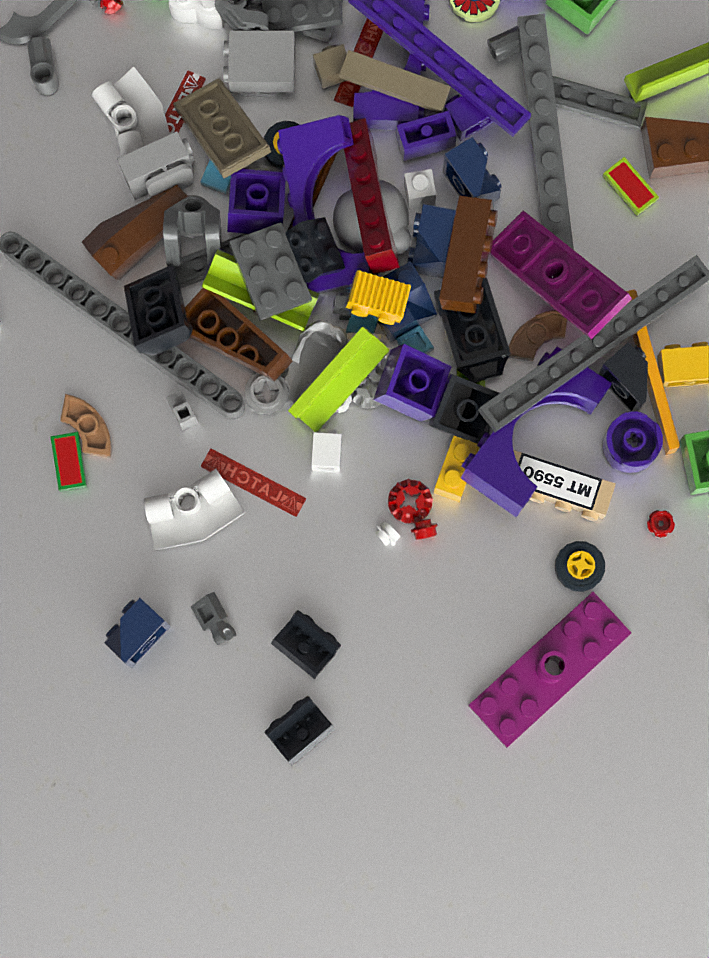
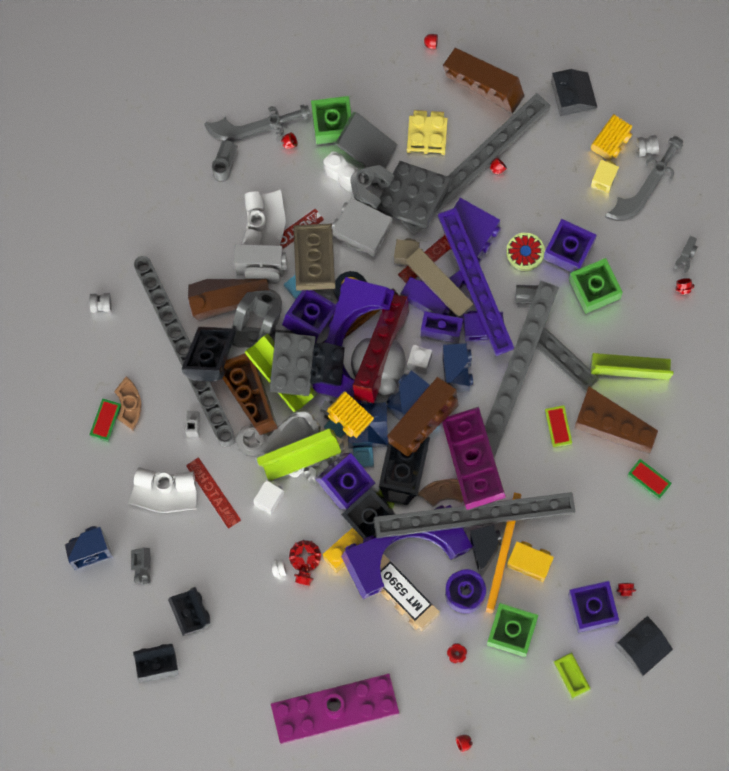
camera: 30 degrees right, 5 degrees down
black wheel [555,541,605,592] -> none

